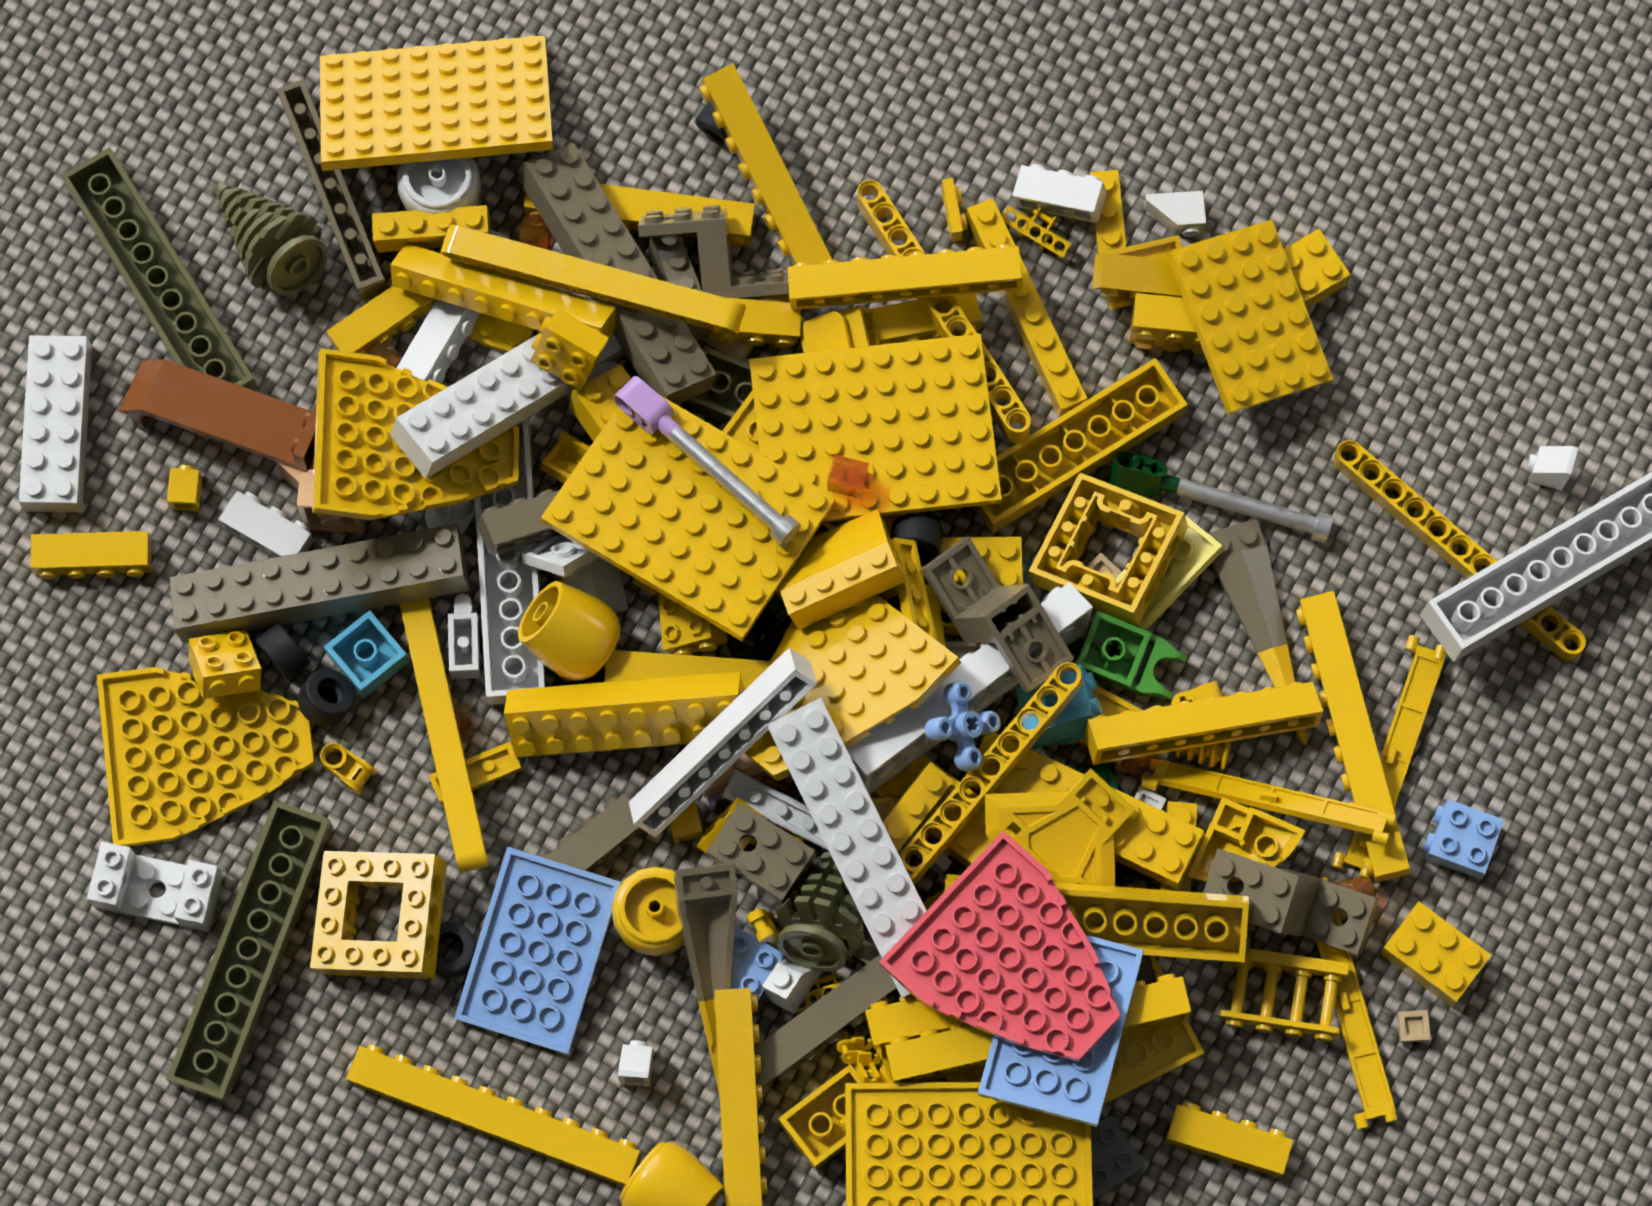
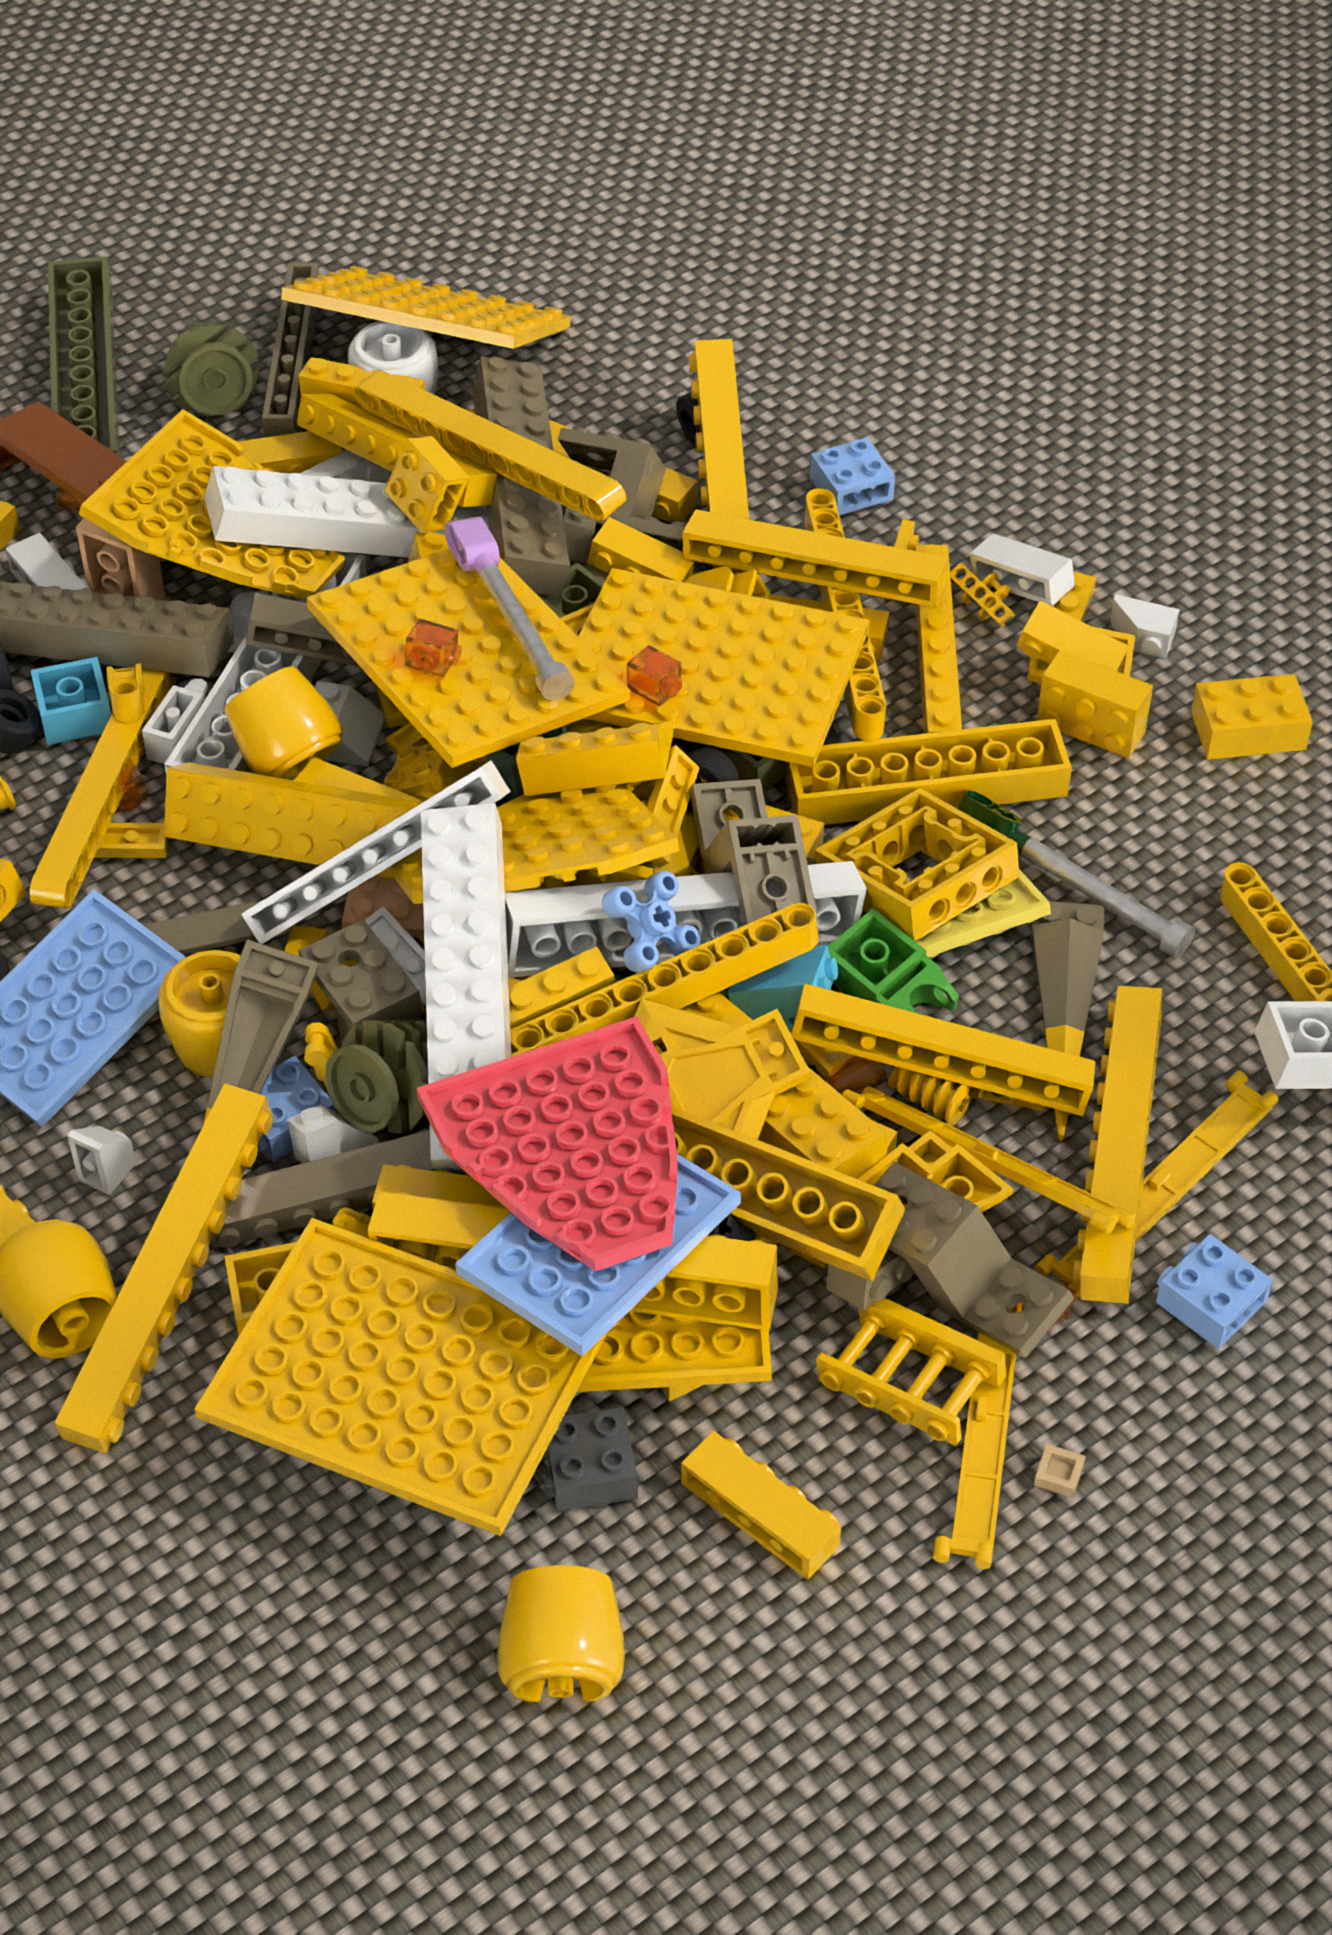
camera: 25 degrees right, 25 degrees down
white plate [521,535,599,577] -> none
yellow plate [1167,219,1333,415] -> none
yellow brick [1379,901,1491,1008] -> none
none -> yellow piece [107,663,145,723]
none -> clear orange brick [405,618,462,677]
none -> light blue brick [810,437,895,516]

